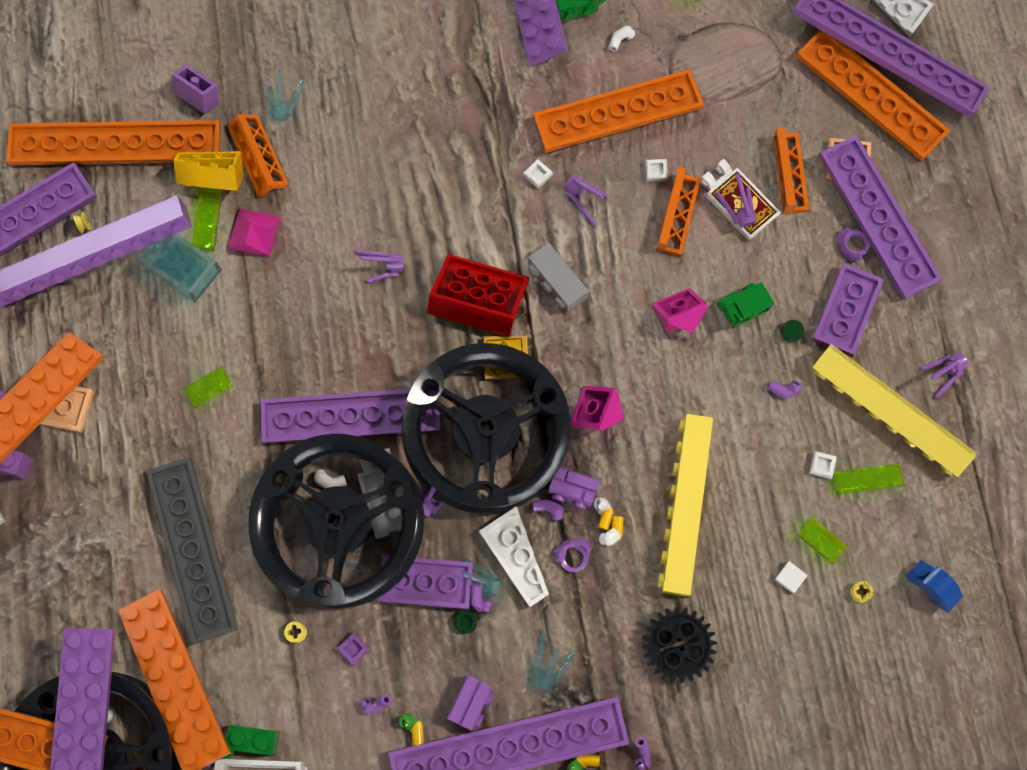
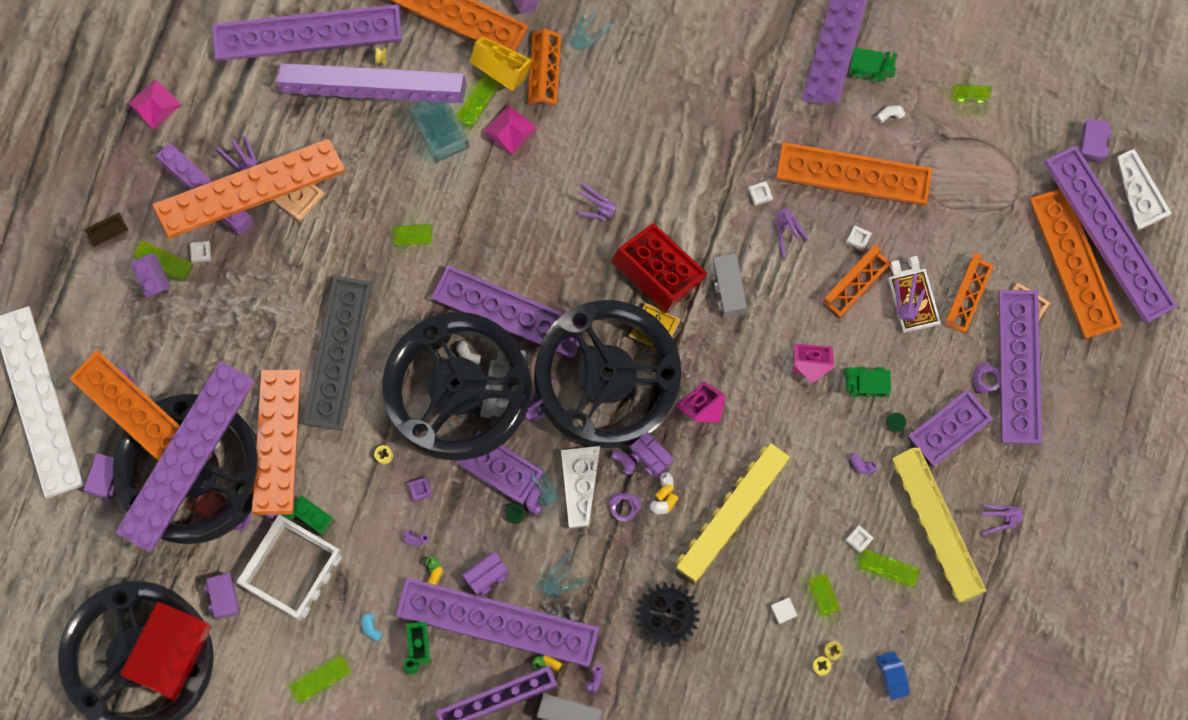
camera: 30 degrees right, 0 degrees up
none -> light yellow bush [813,657,831,676]

